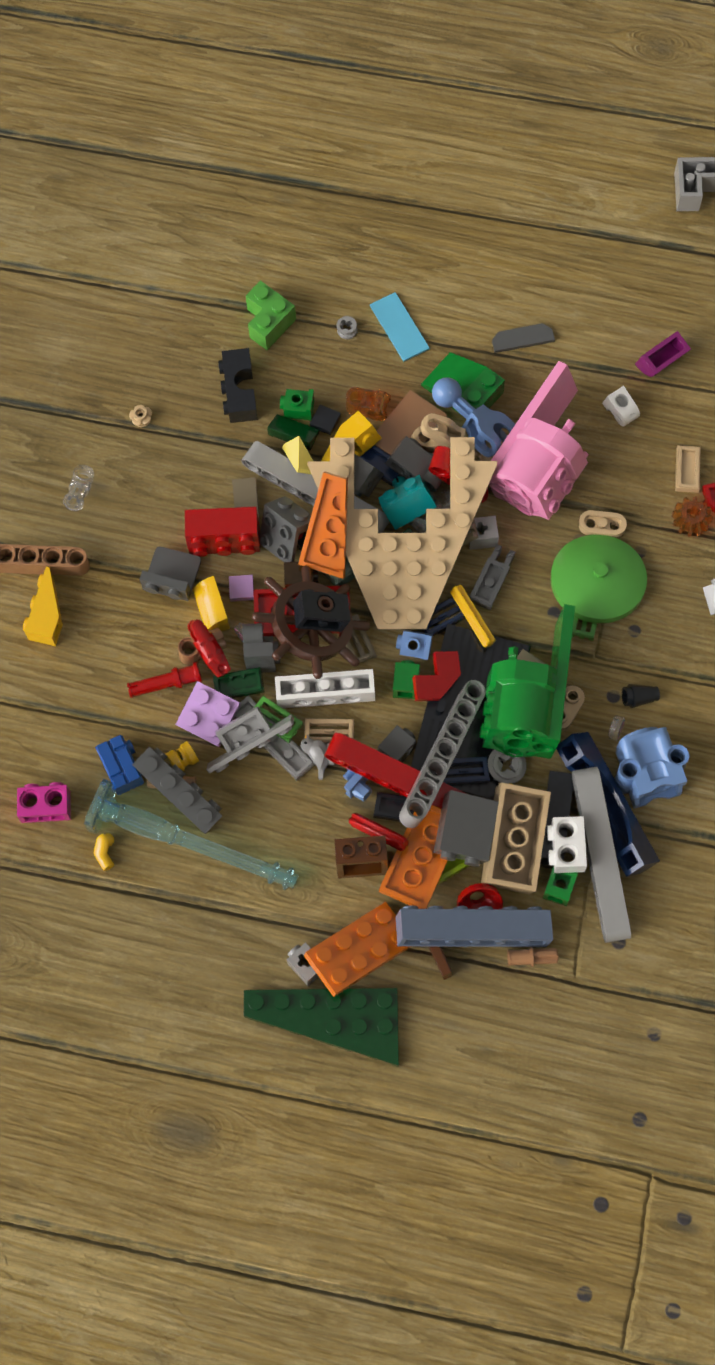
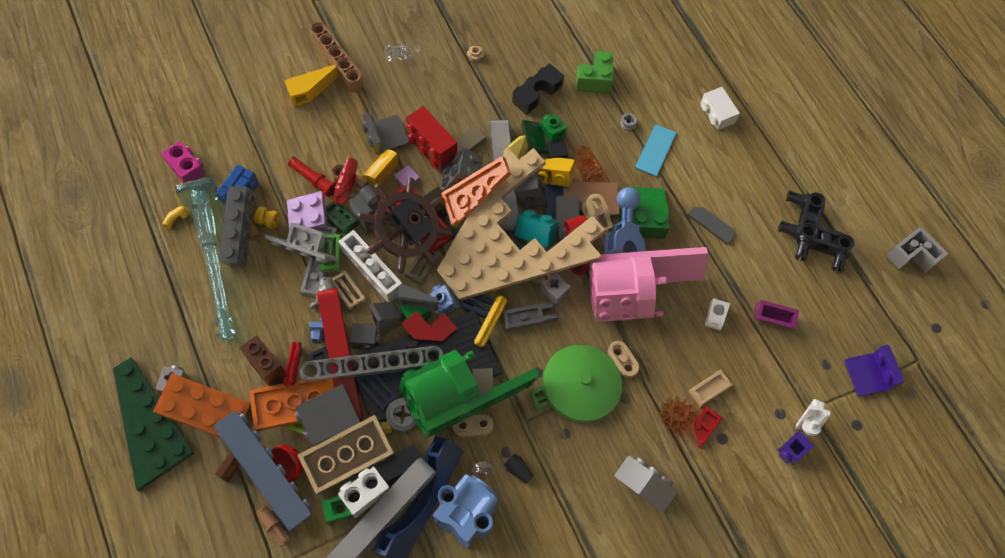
camera: 45 degrees right, 5 degrees down
none -> dark grey slope [369,302,403,336]
none -> dark grey slope [397,284,438,310]
none -> white brick [700,87,740,130]
none -> black pin [777,190,855,273]

